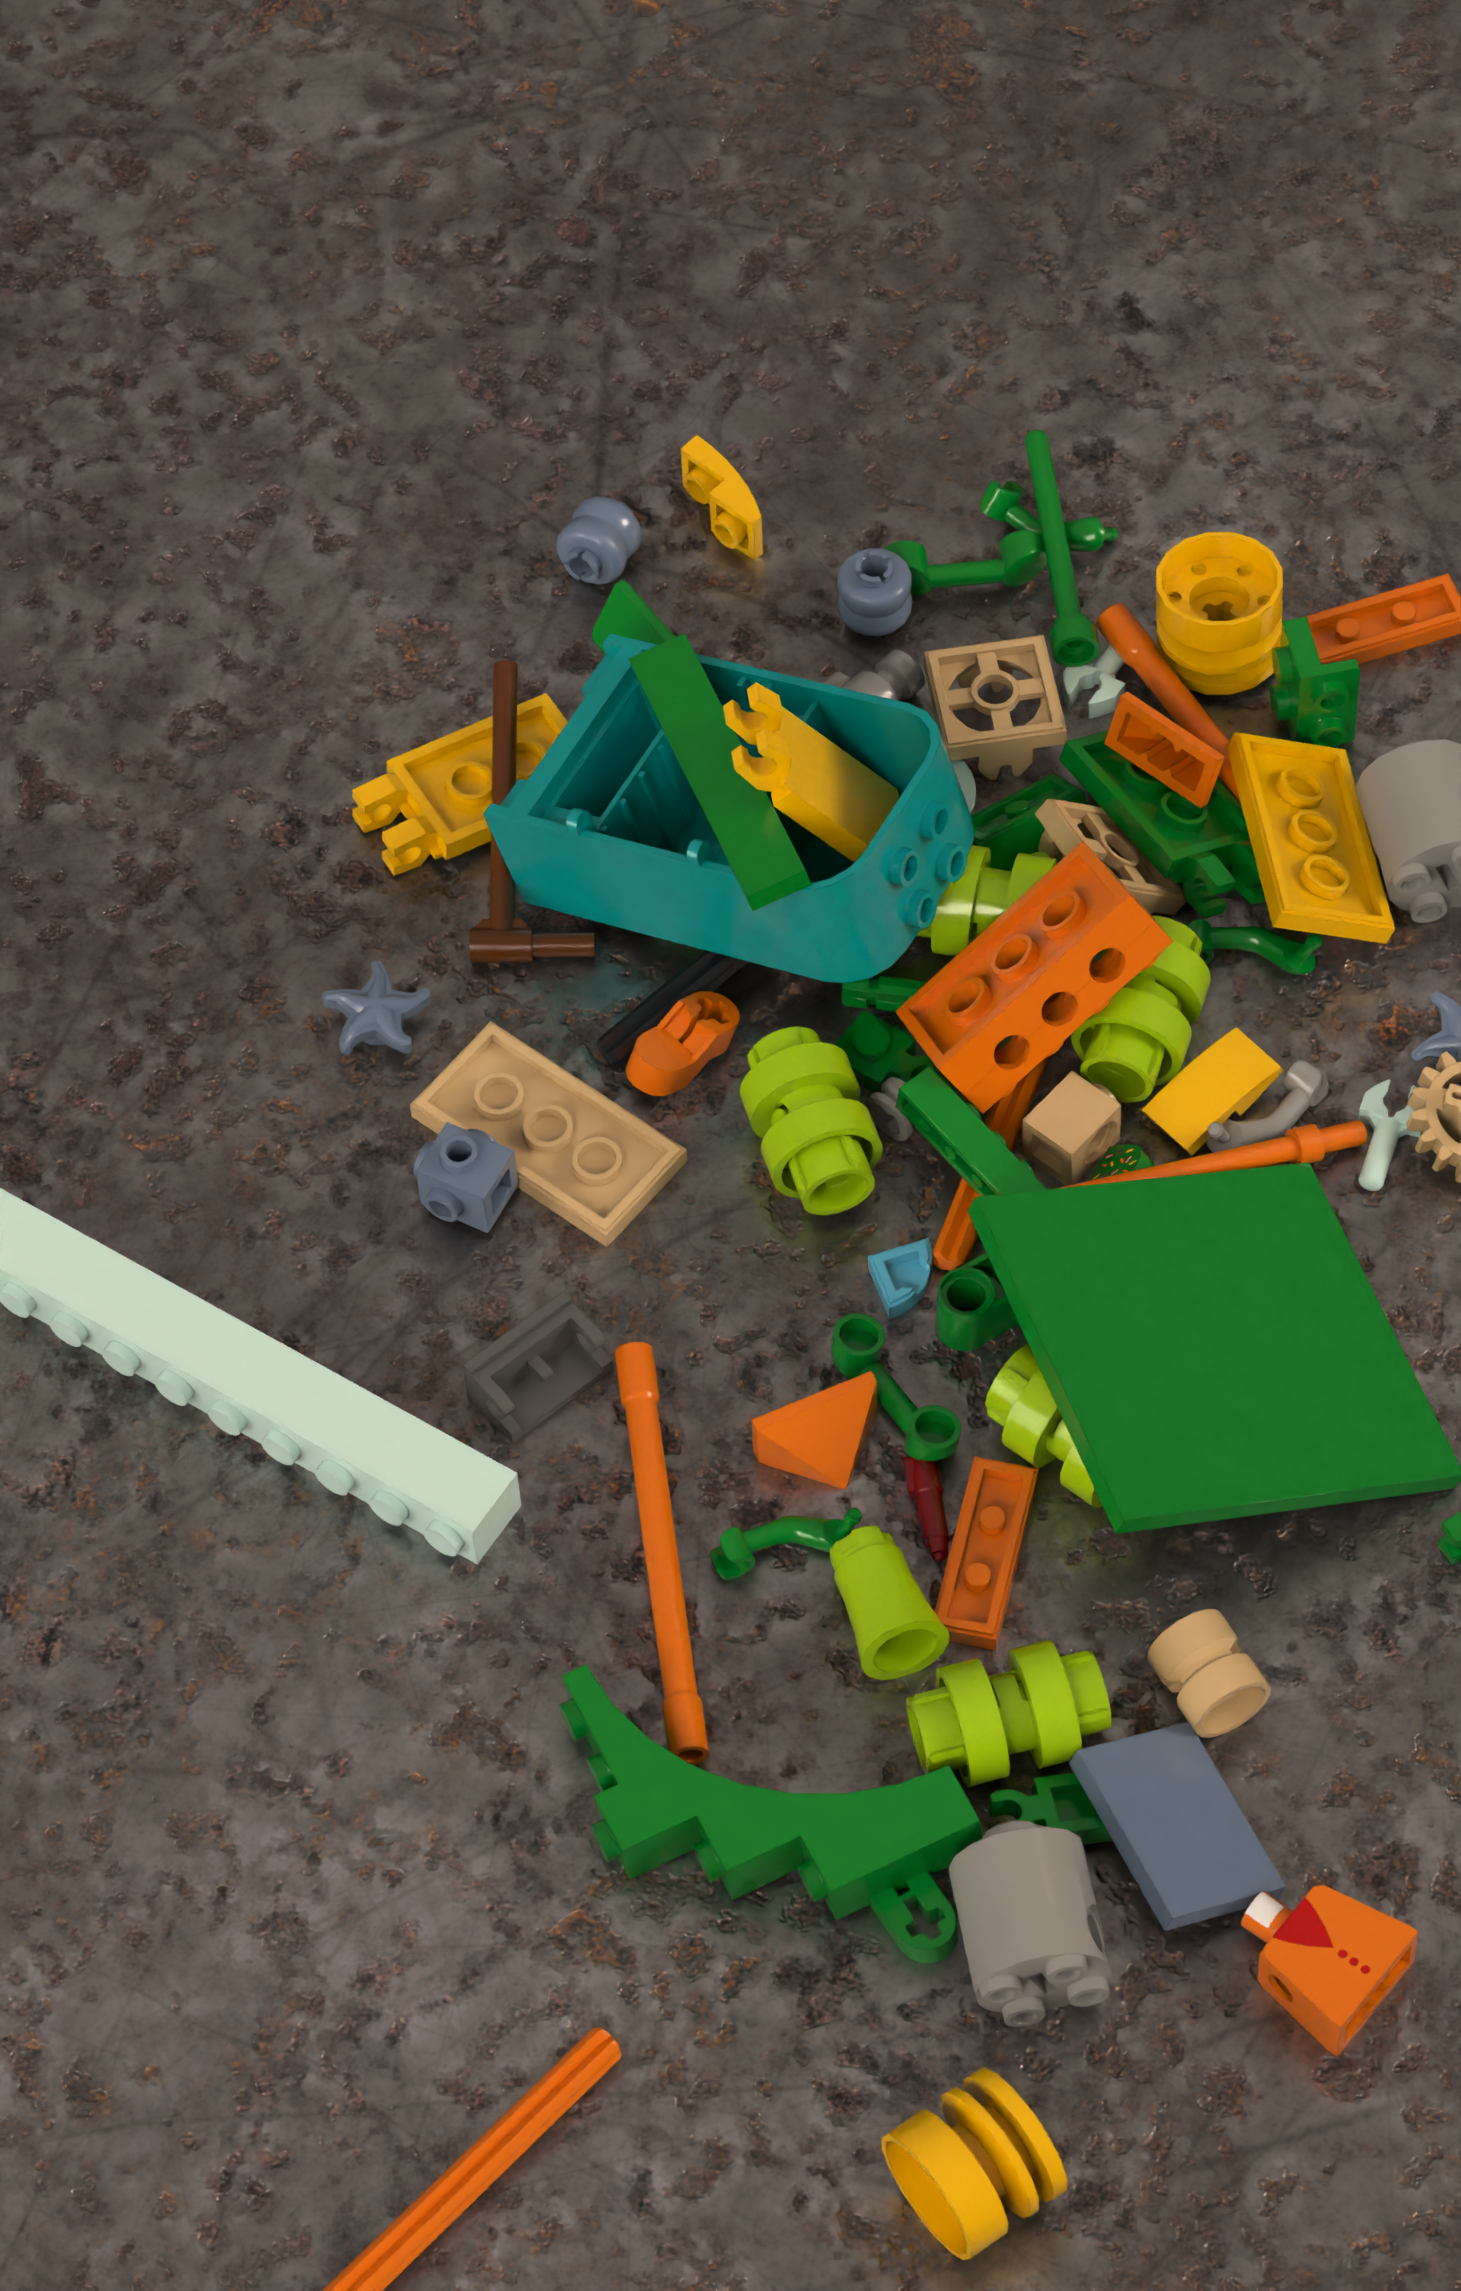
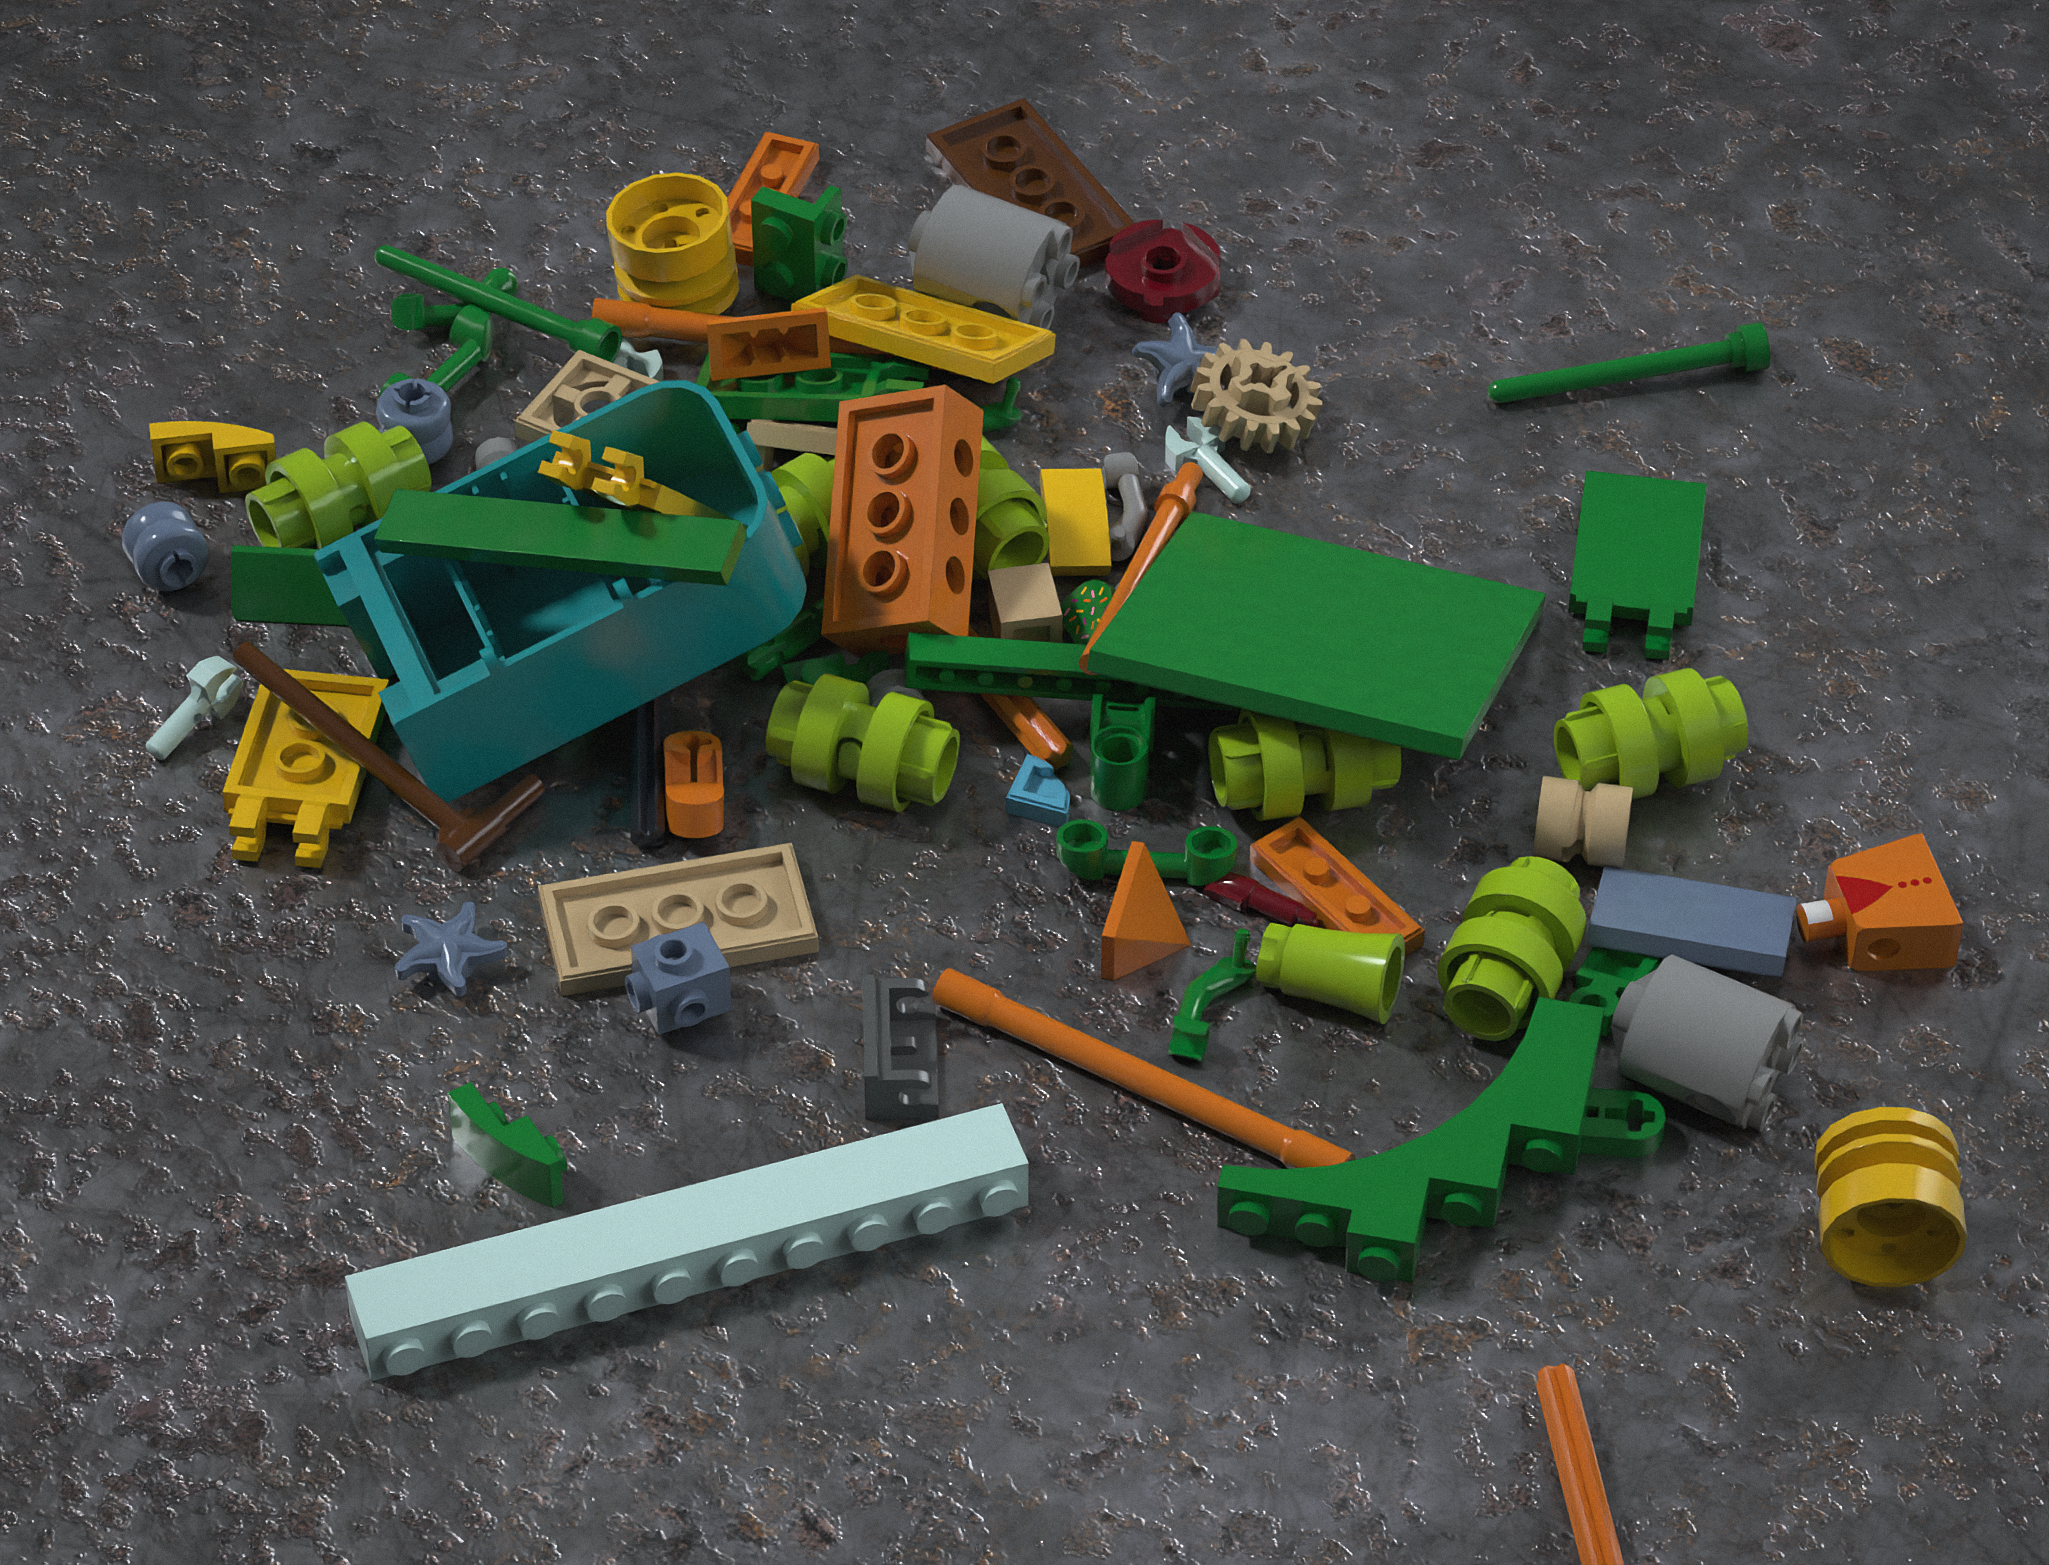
camera: 55 degrees left, 10 degrees down
none -> light aqua bar [146,656,244,760]
none -> lime piece [245,421,432,549]
none -> green slope [448,1082,567,1208]
none -> lime piece [1554,668,1749,800]

